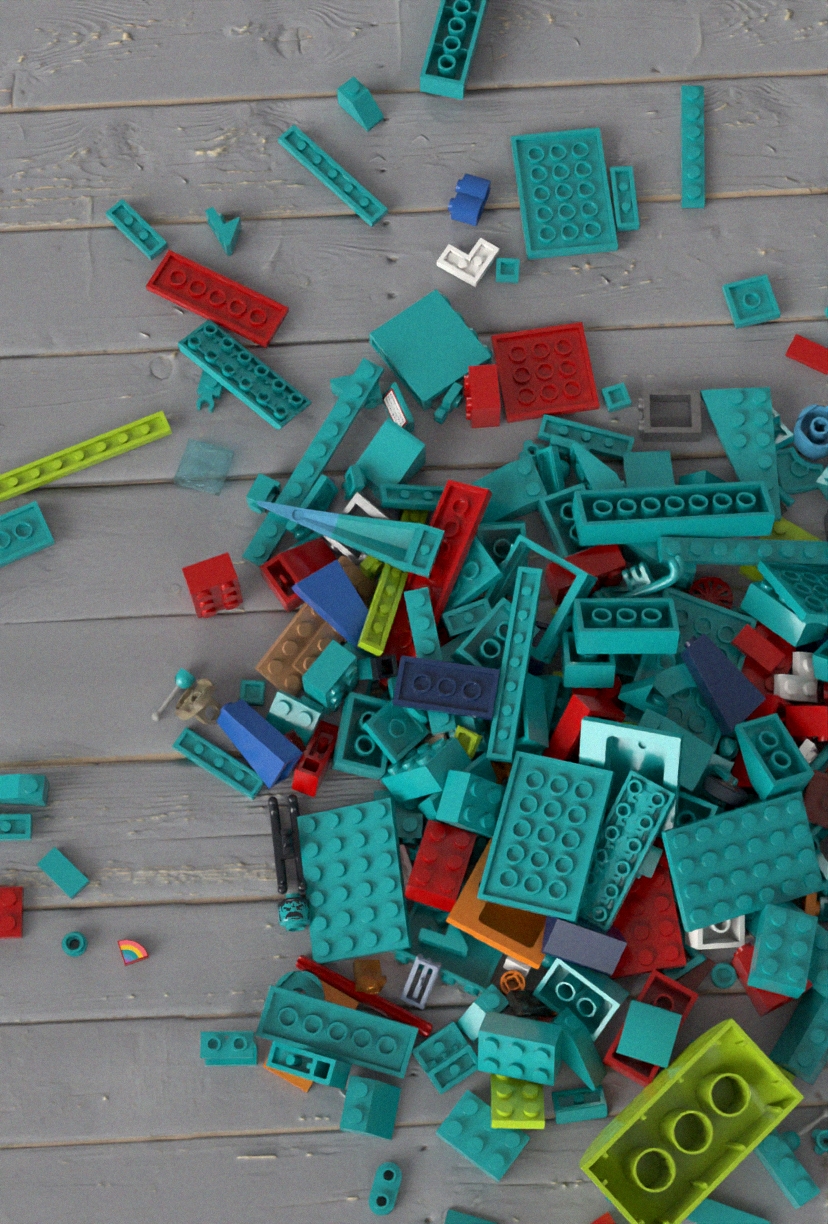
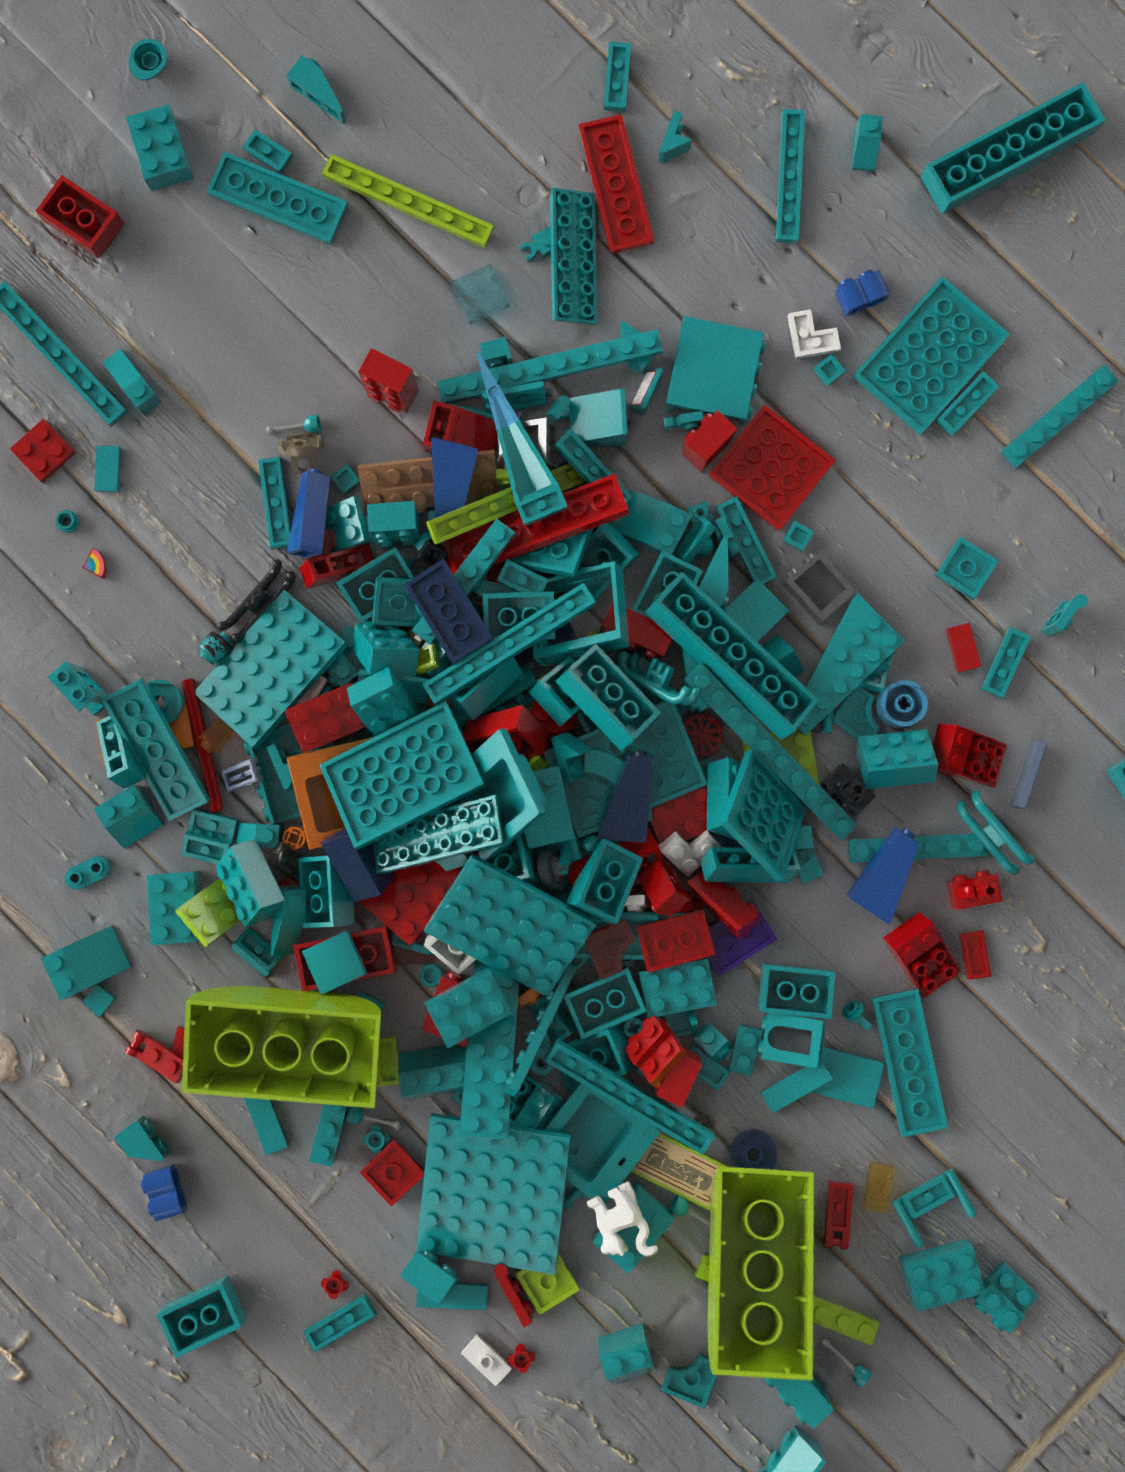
camera: 45 degrees right, 15 degrees up
red tile [731,624,785,675] -> none

